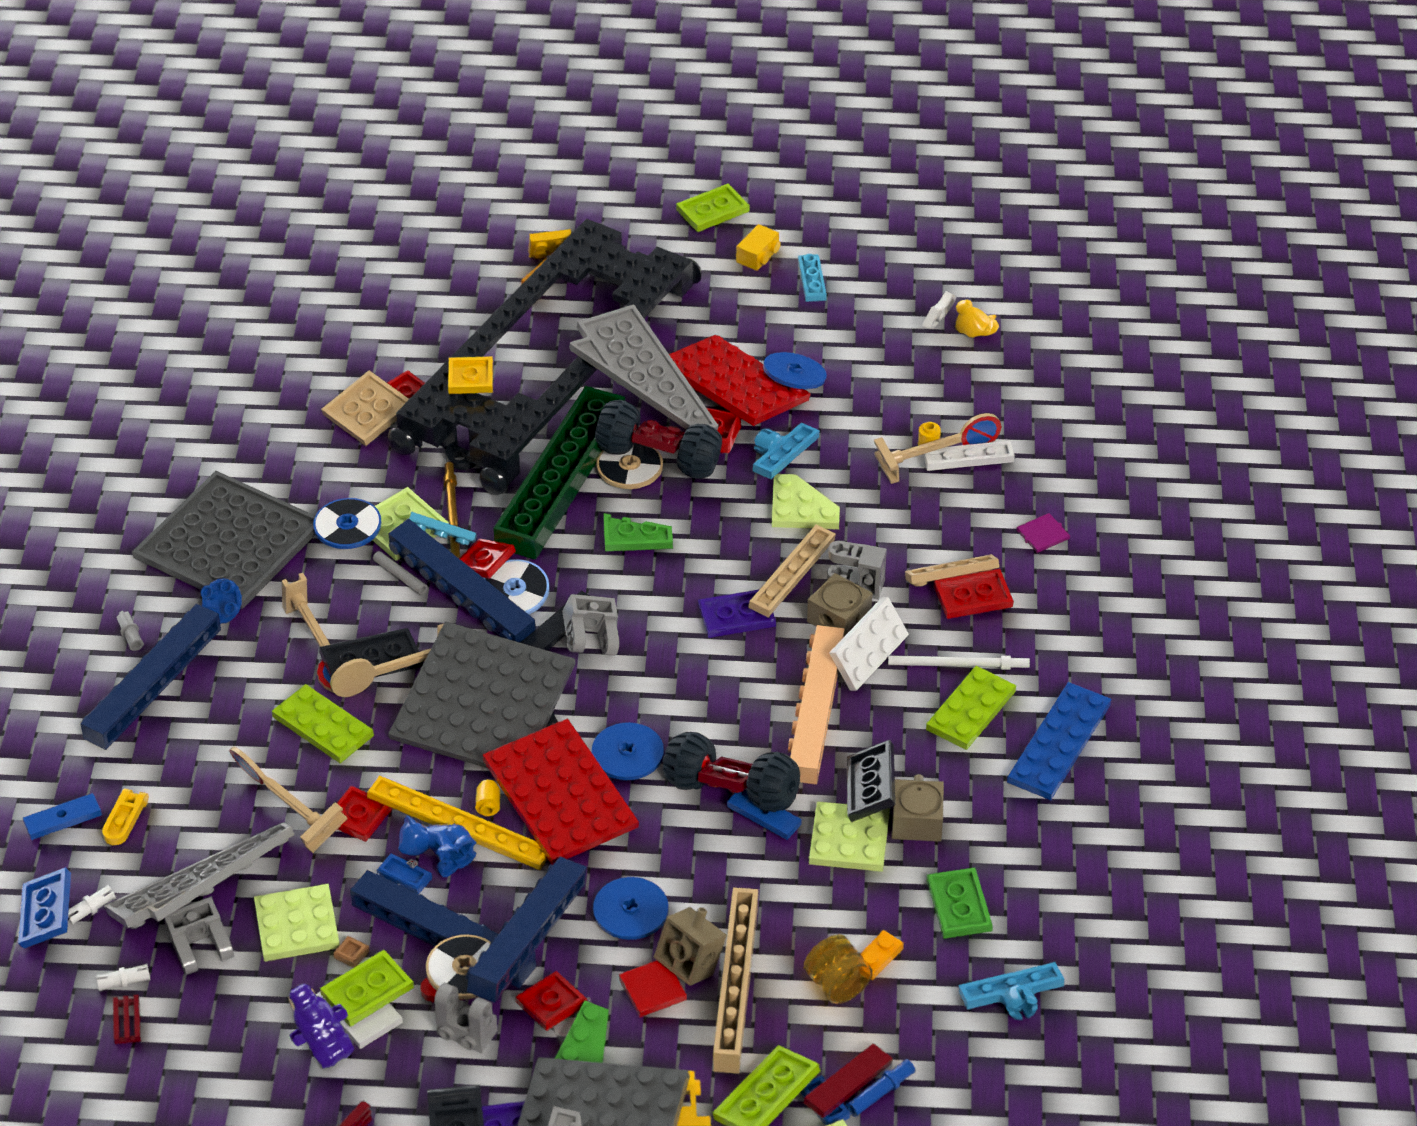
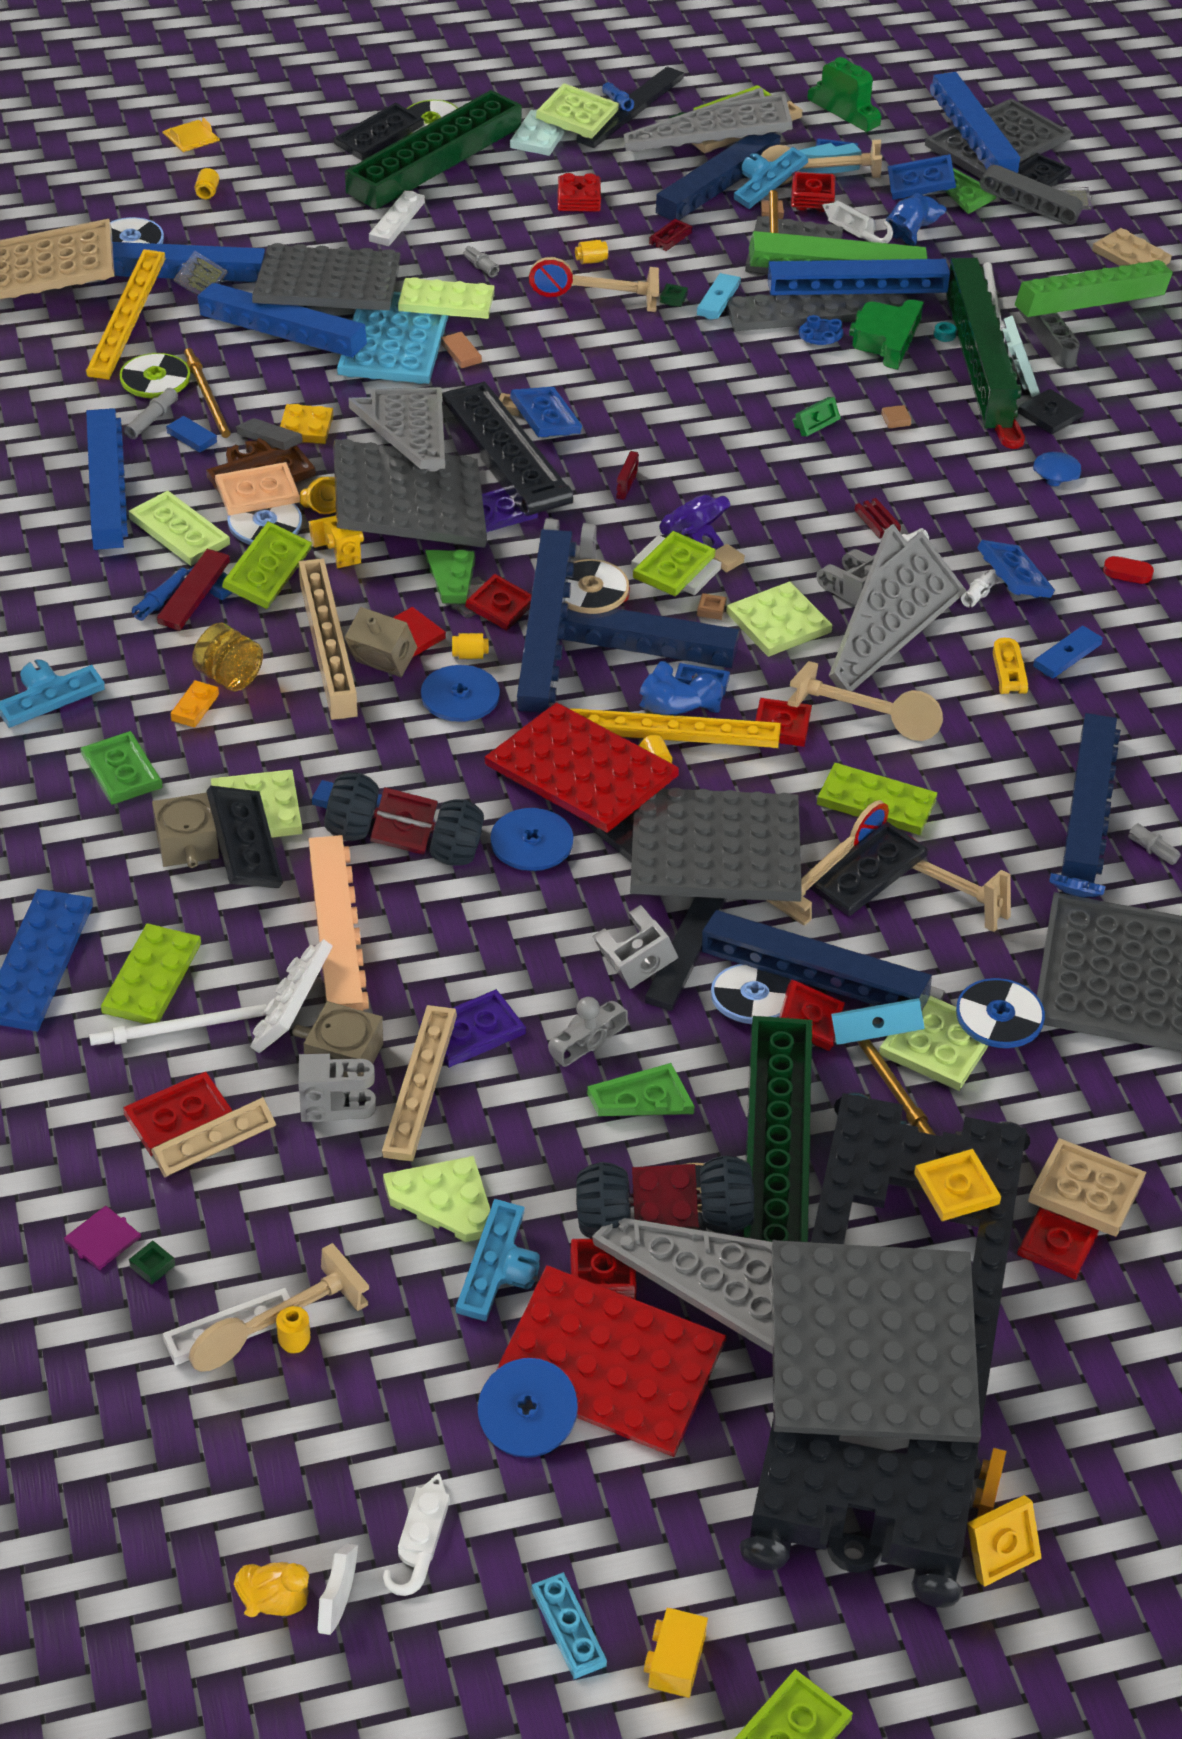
camera: 160 degrees right, 0 degrees up
none -> dark green plate [129,1240,175,1285]
none -> white plate [383,1474,450,1596]
none -> yellow brick [452,633,489,659]
none -> light grey piece [548,996,628,1067]
none -> dark grey plate [772,1240,981,1443]

